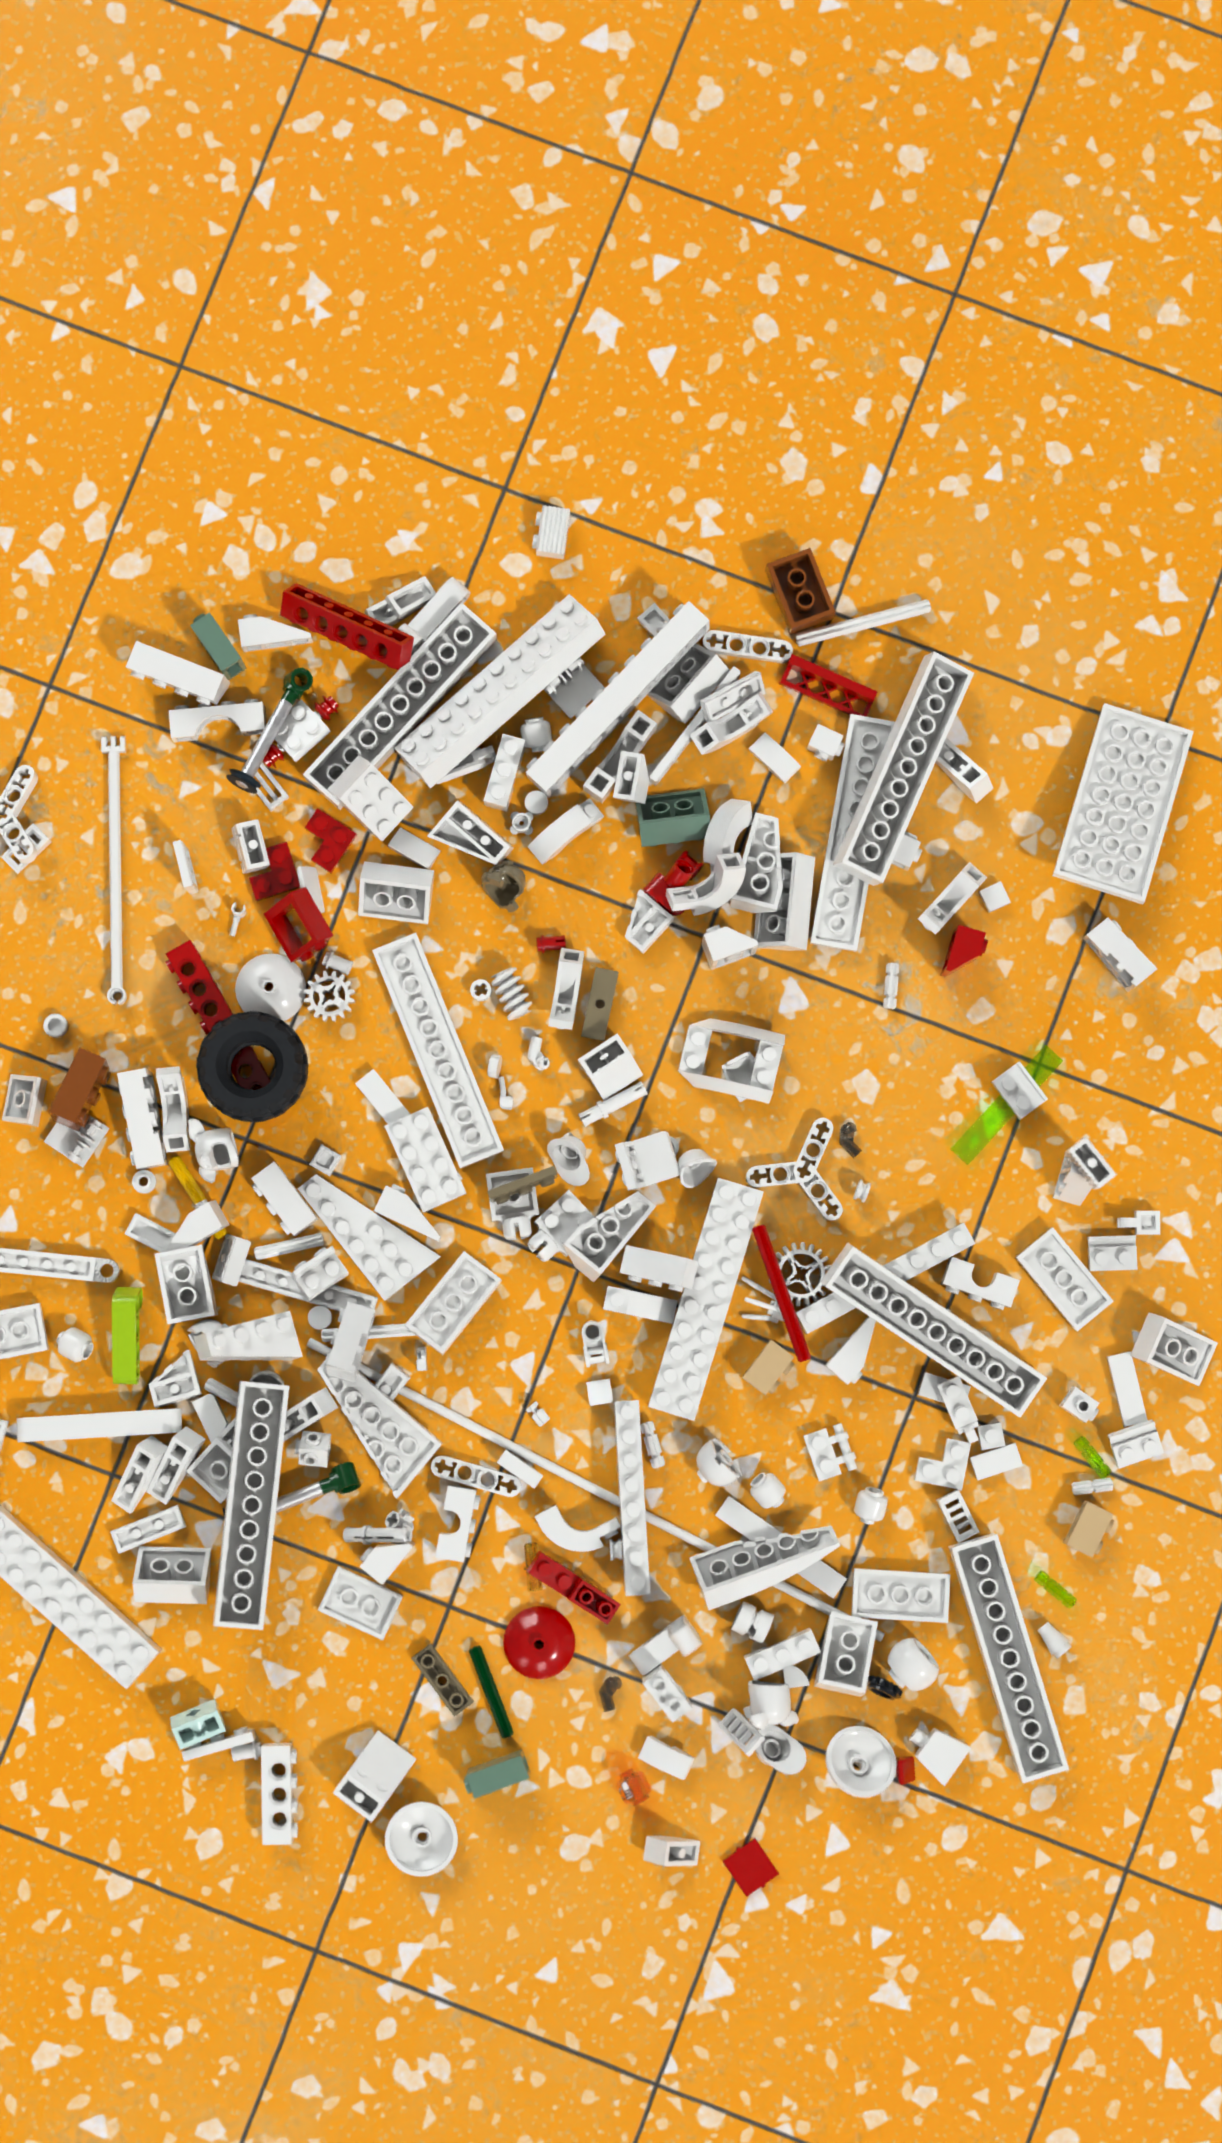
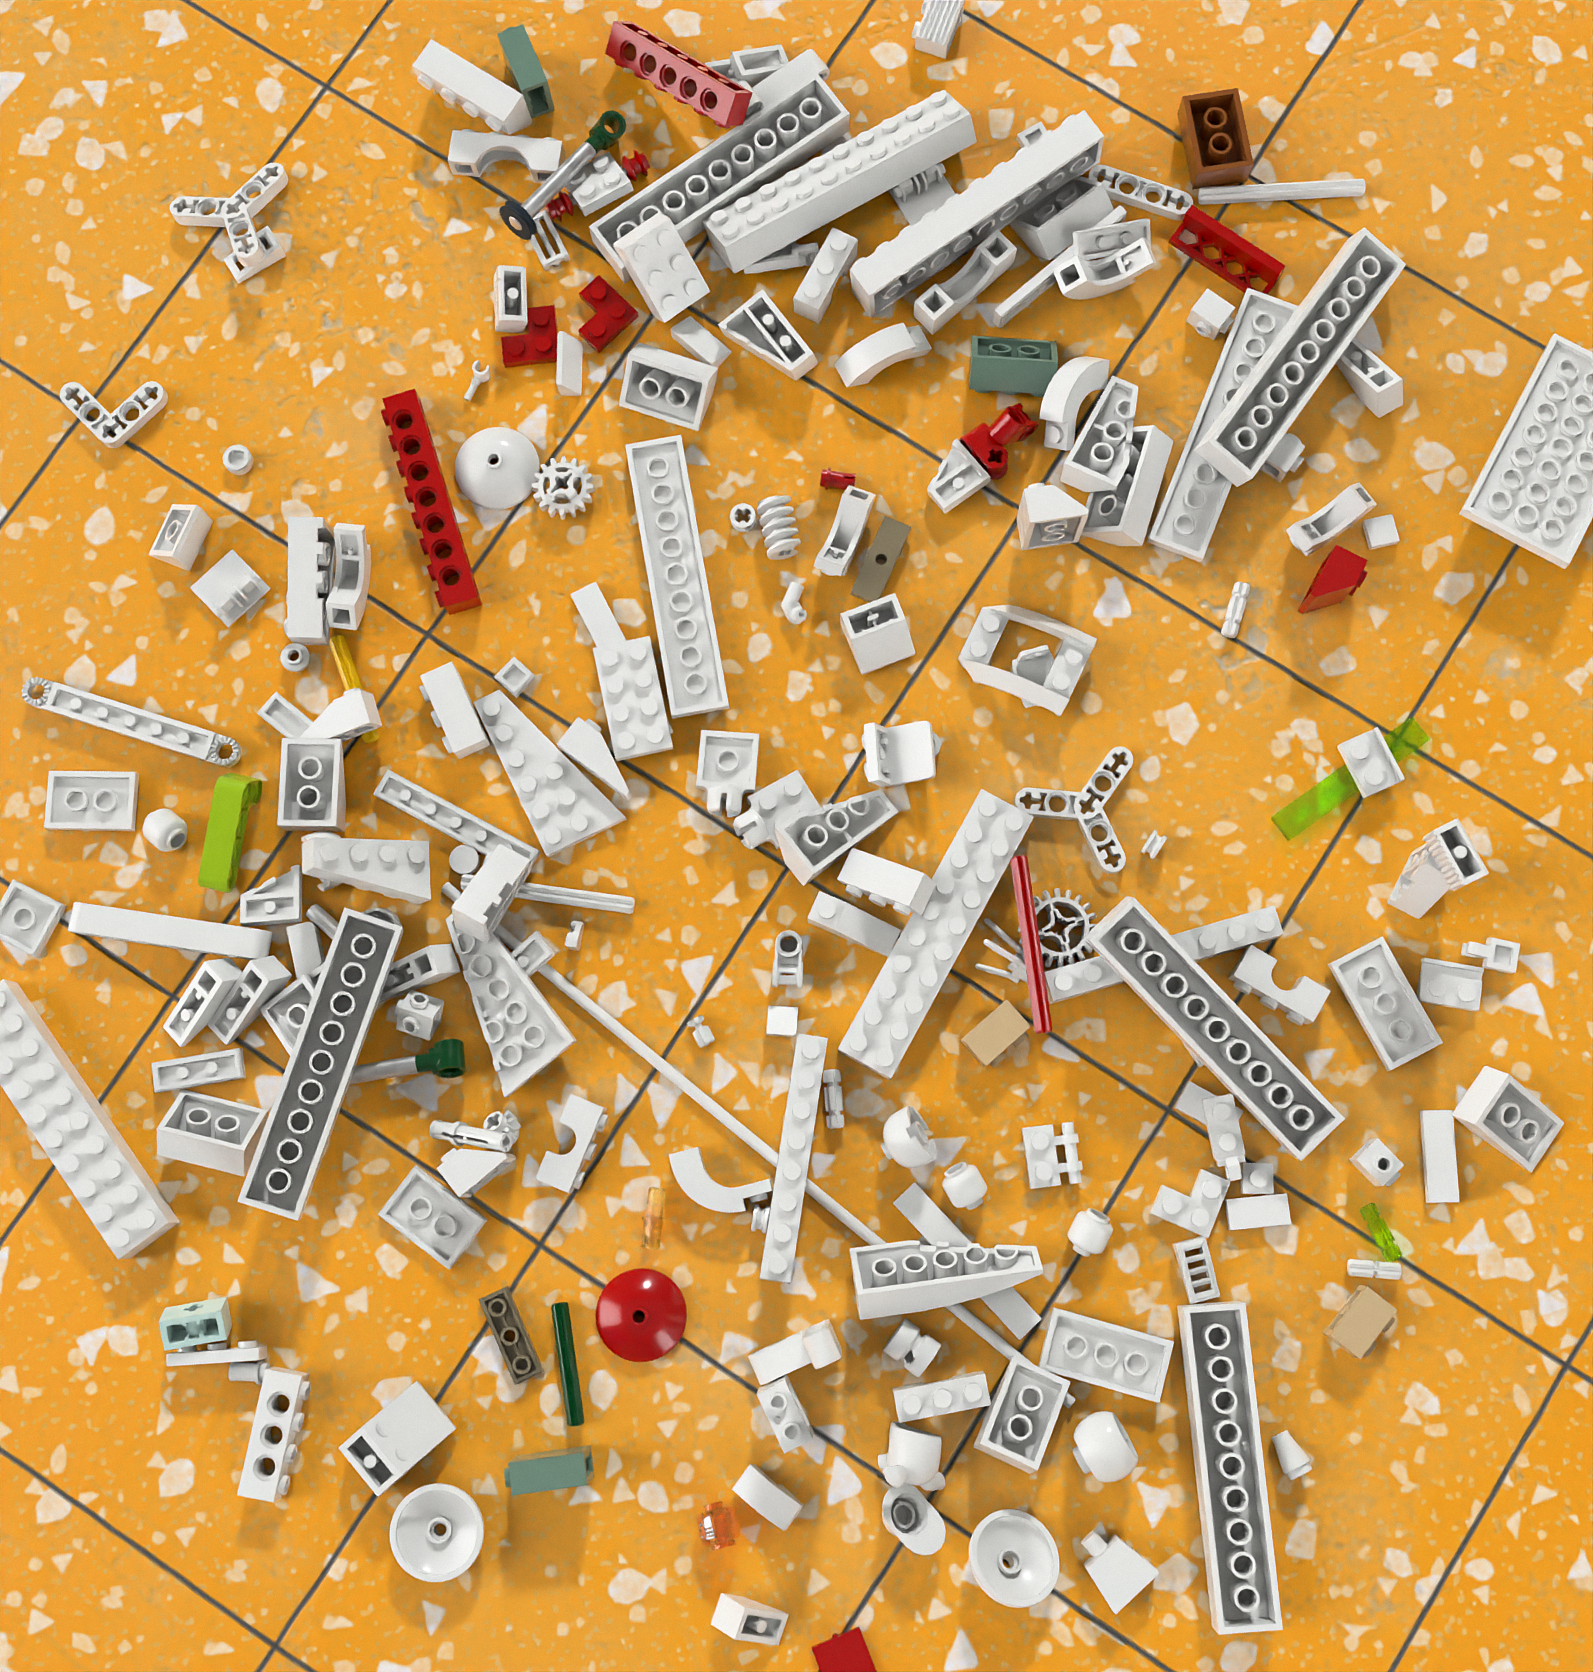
camera: 20 degrees right, 5 degrees down
dark orange brick [48,1047,111,1132] -> none
white hinge [101,736,127,1005] -> none
white tile [173,840,199,894] -> none
white piece [188,1118,239,1183] -> none
black tyre [196,1011,309,1122] -> none
white slope [212,1234,251,1286] -> none
white slope [238,614,313,652] -> none
white axle [254,1233,324,1260] -> none
red window [264,887,334,962] -> none
white bracket [293,1246,349,1301] -> none
white pin [322,951,353,976] -> none
white plate [405,1251,502,1355] -> none
white beam [431,1455,521,1497] -> none
dark tan helmet [481,861,526,912] -> none
white tile [487,1054,502,1079] -> none
dark tan tile [487,1166,558,1205] -> none
white piece [497,1449,543,1489] -> none
white hand [498,1076,513,1110] -> none
white plate [510,811,534,835] -> none
white head [520,717,553,752] -> none
white tile [525,791,548,815] -> none
red slope [526,1551,621,1625] -> none
white piece [547,1132,590,1186] -> none
white pin [578,1081,648,1127] -> none
clear smoke arm [599,1676,622,1712] -> none
white slope [613,751,649,804] -> none
white arch [666,852,746,916] -> none
white helmet [677,1149,717,1188] -> none
white slope [719,1708,765,1756] -> none
white slope [749,733,801,783] -> none
white tile [783,1665,809,1688] -> none
white slope [825,1316,876,1385] -> none
clear smoke arm [839,1122,862,1159] -> none
black gear [867,1675,903,1700] -> none
red slope [896,1756,915,1785] -> none
clear neon green axle [1034,1570,1077,1609] -> none
white wedge [1083,917,1157,992] -> none
white plate [1107,1419,1164,1469] -> none

